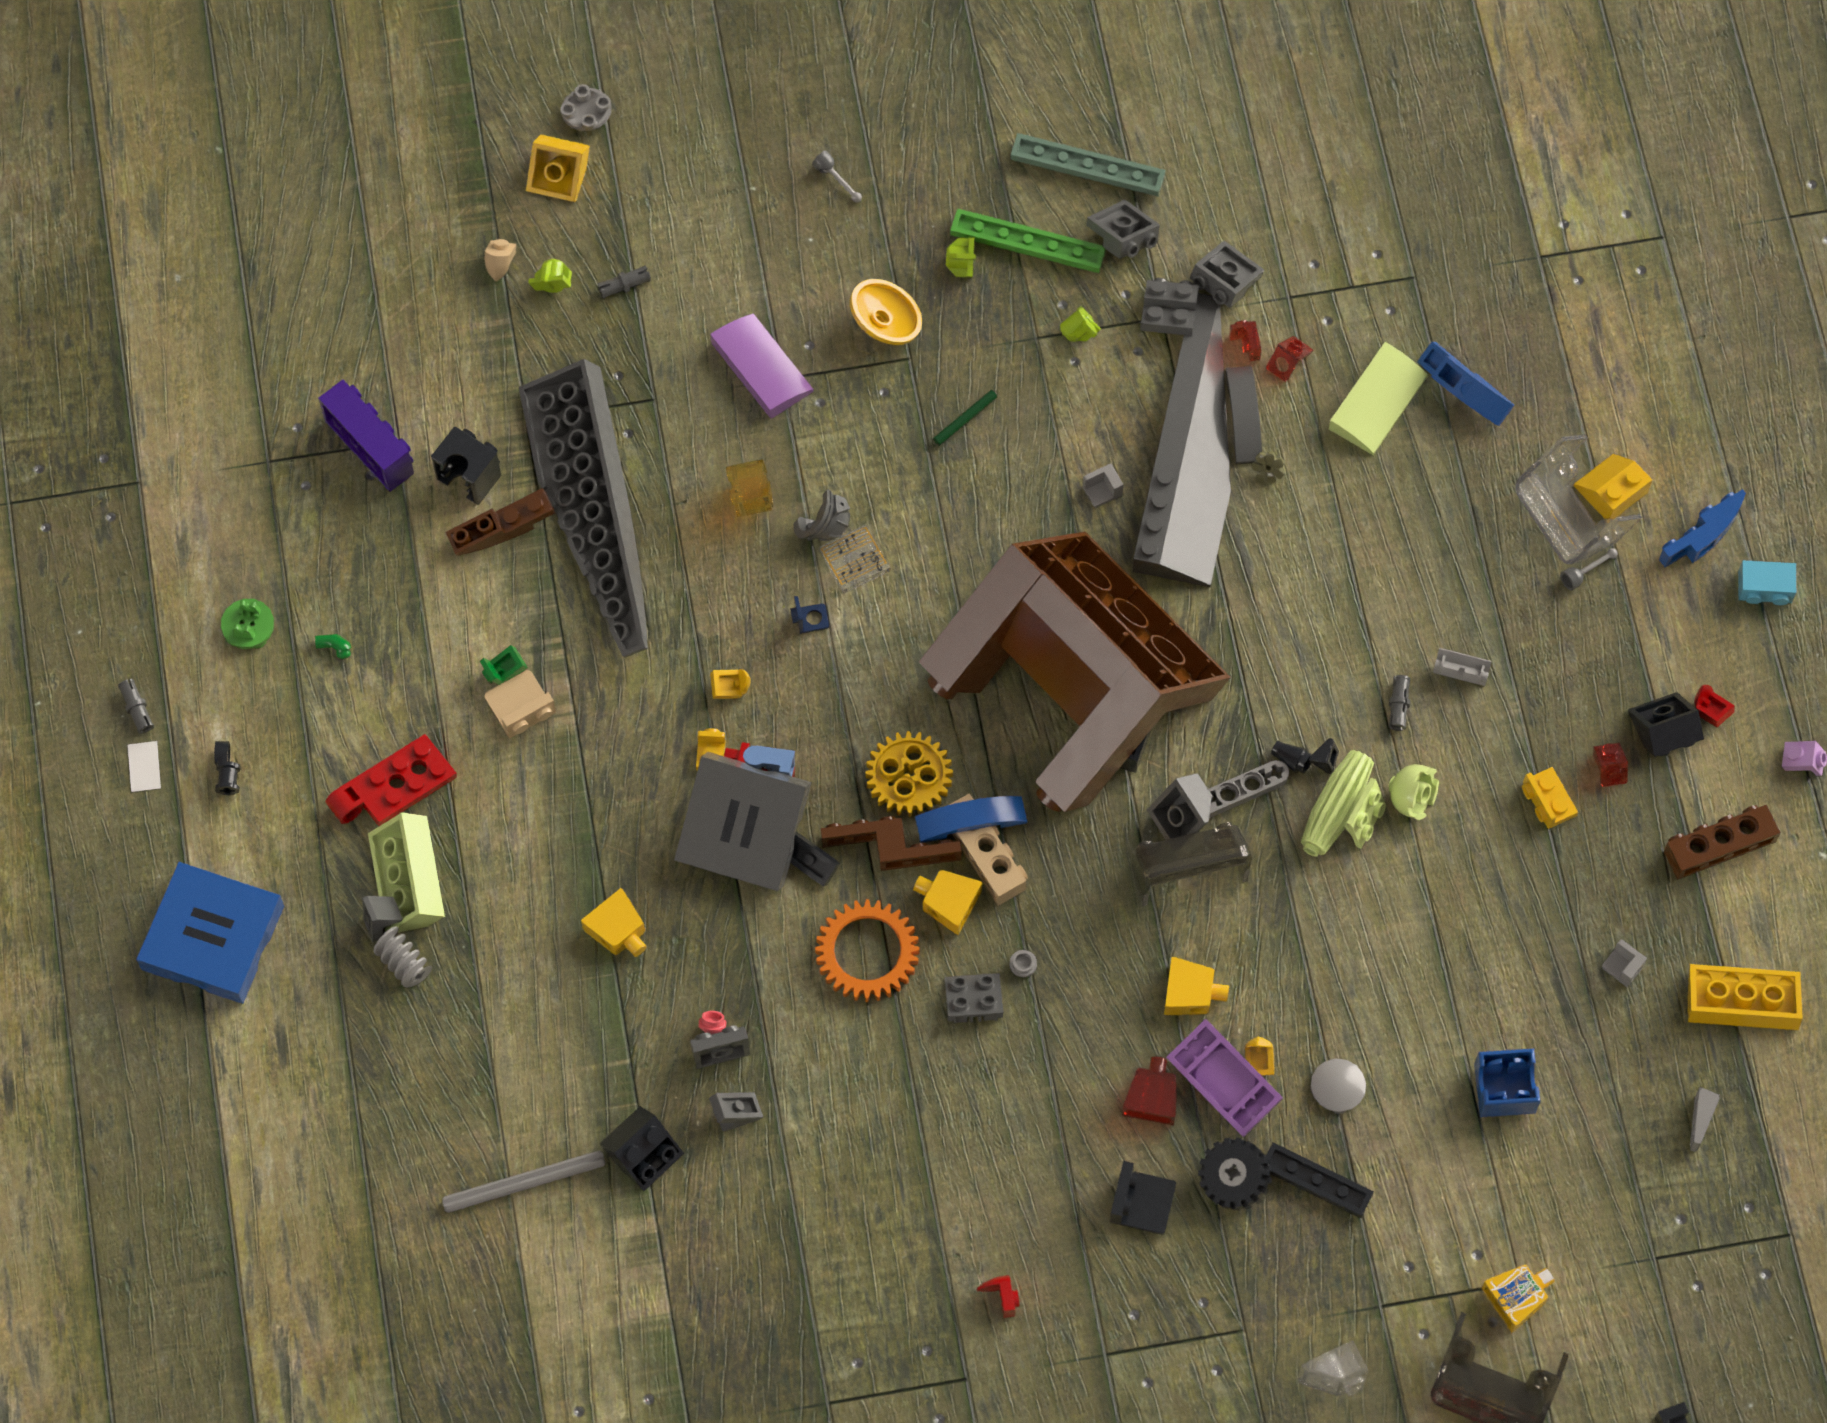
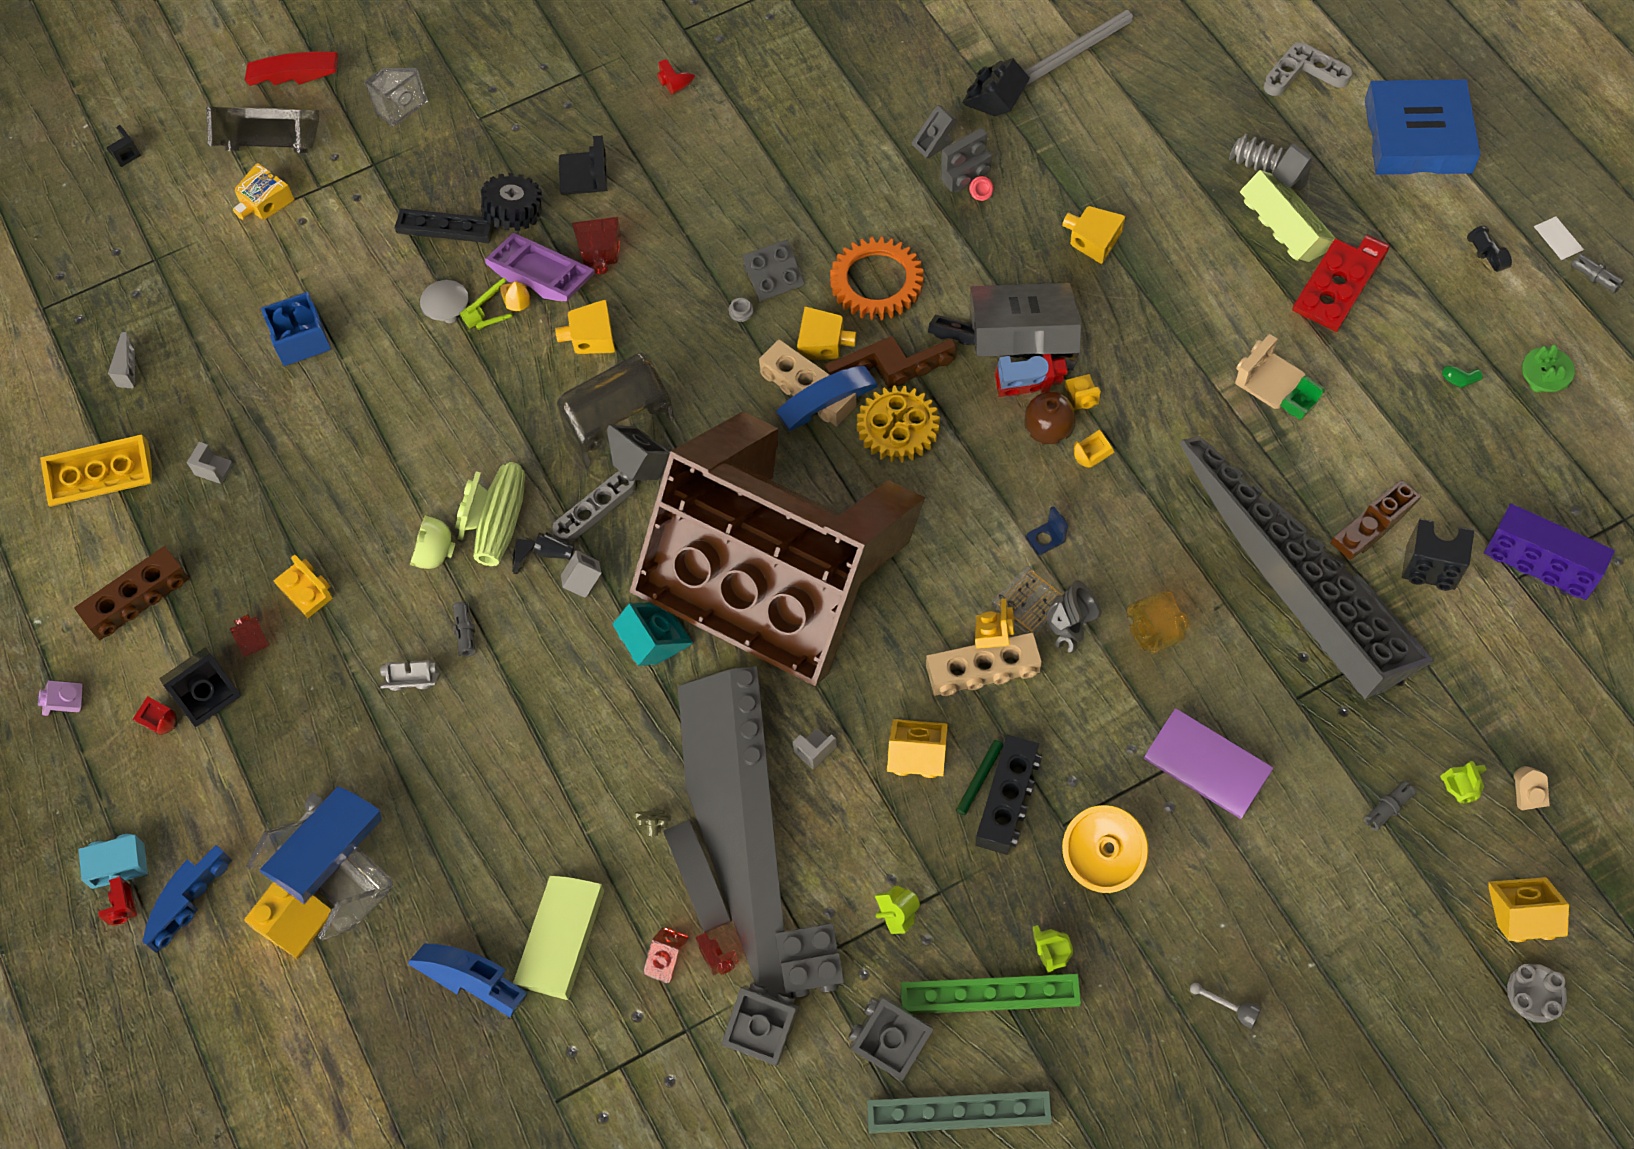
camera: 165 degrees right, 5 degrees down
none -> red bracket [98,876,137,925]
none -> blue slope [259,787,382,904]
none -> lime plant [459,278,513,330]
none -> light grey panel [561,550,601,597]
none -> teal slope [612,602,693,666]
none -> yellow slope [887,719,948,778]
none -> tan brick [926,633,1042,696]
none -> yellow bracket [975,598,1014,649]
none -> black brick [975,734,1042,855]
none -> reddish brown cylinder [1024,392,1076,444]
none -> light grey beam [1264,43,1352,96]

